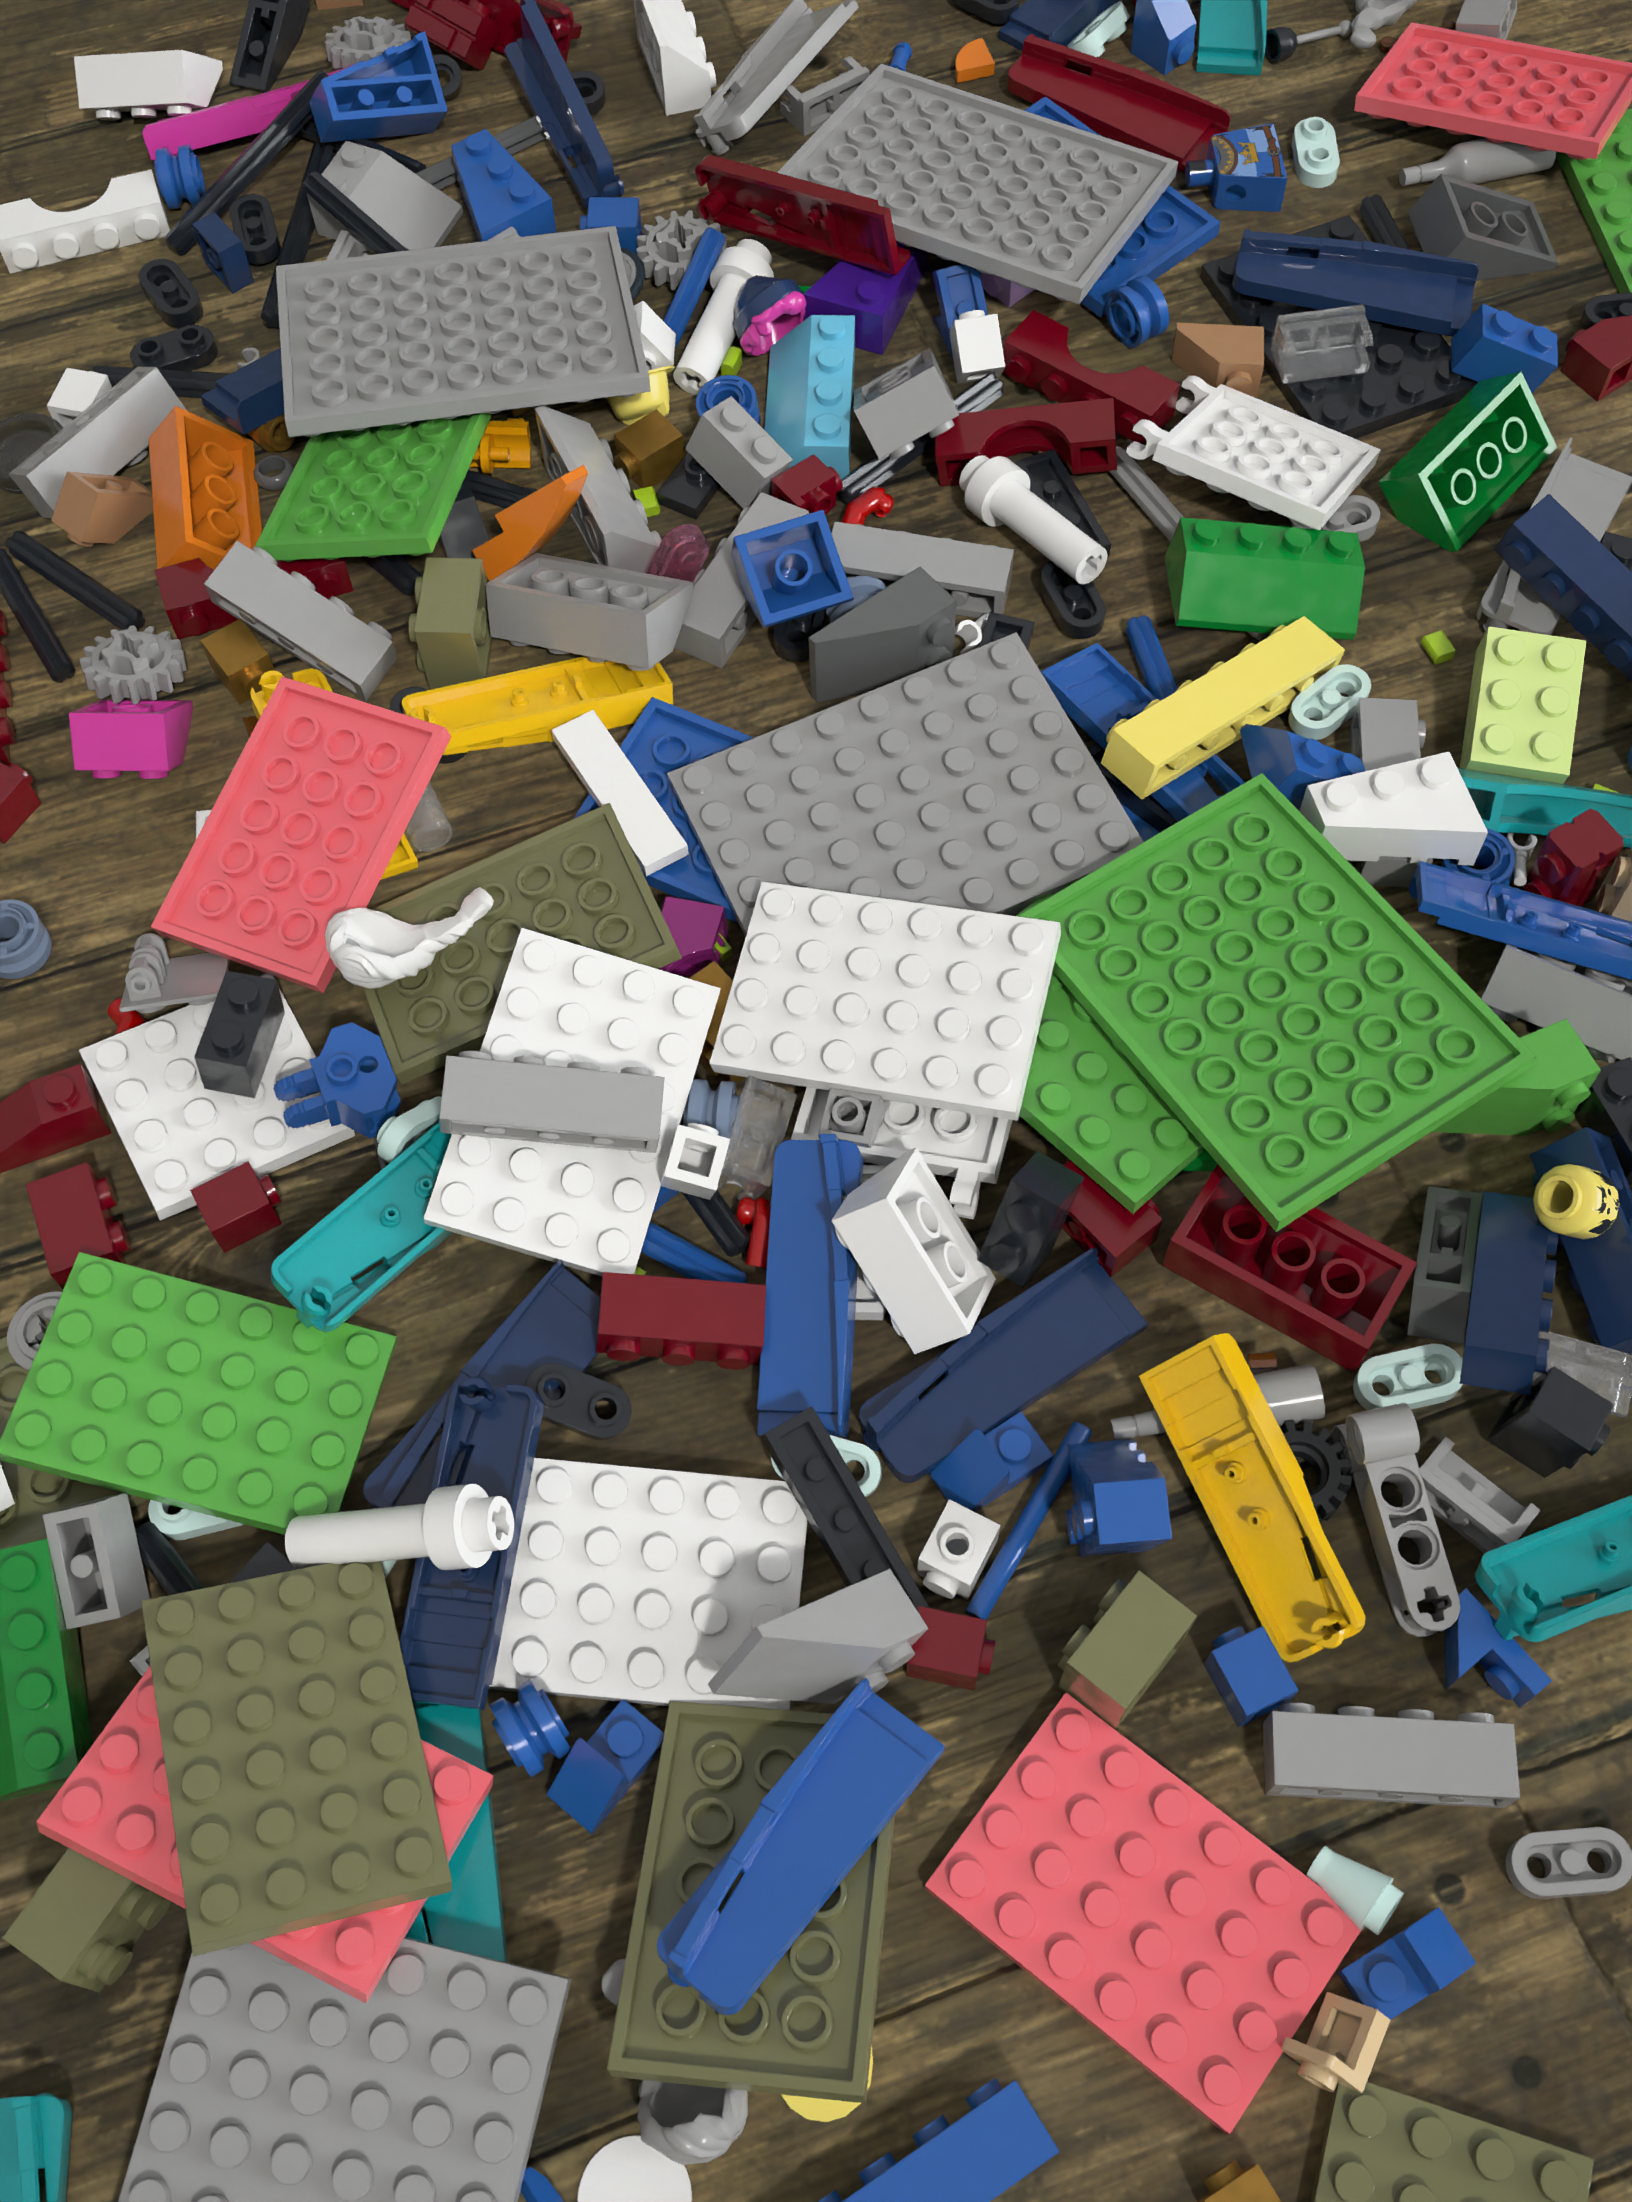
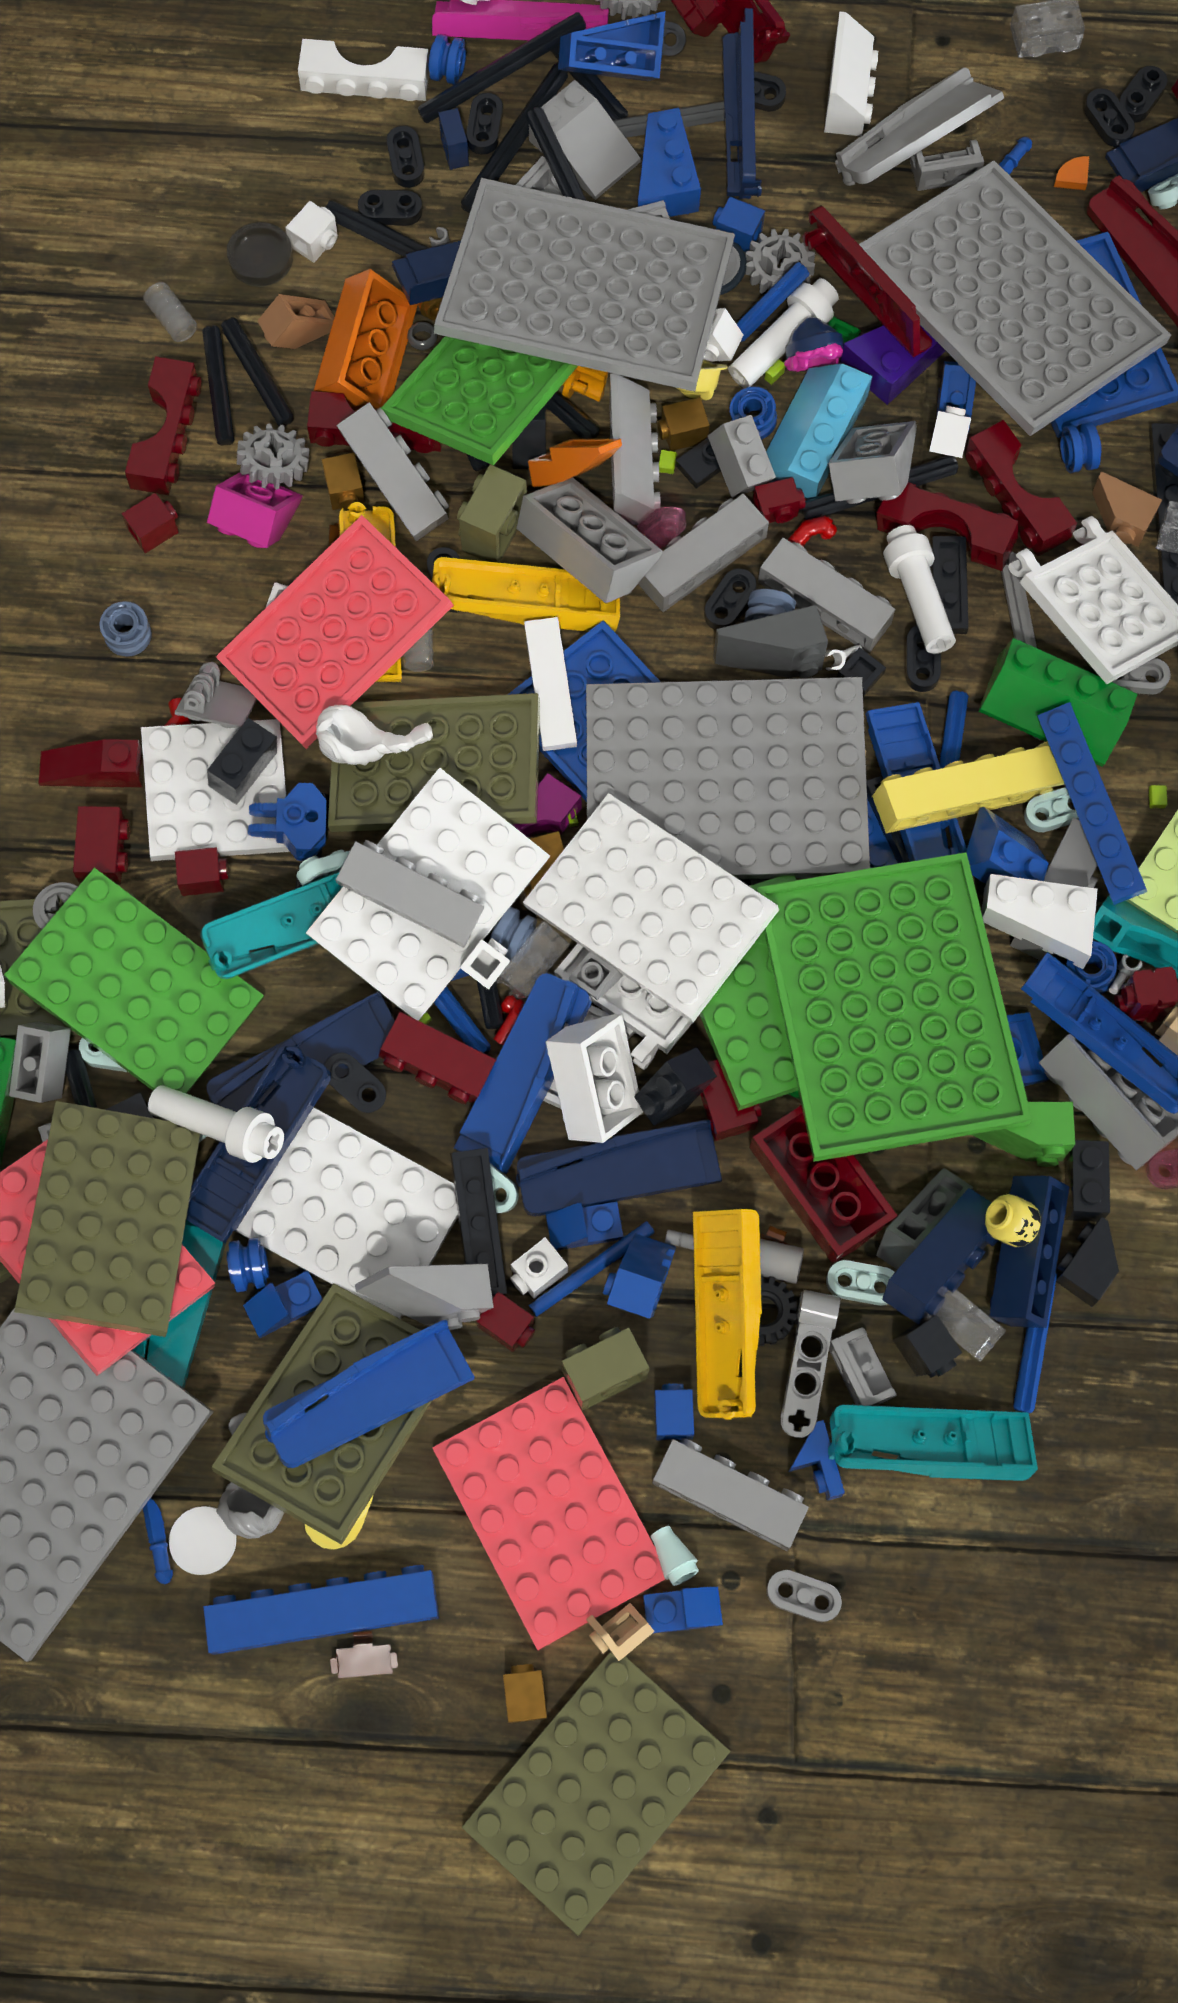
camera: 20 degrees right, 10 degrees up
light grey brick [9,367,187,519] -> none
blue slope [731,510,854,628] -> none
none -> blue plate [1037,702,1147,905]

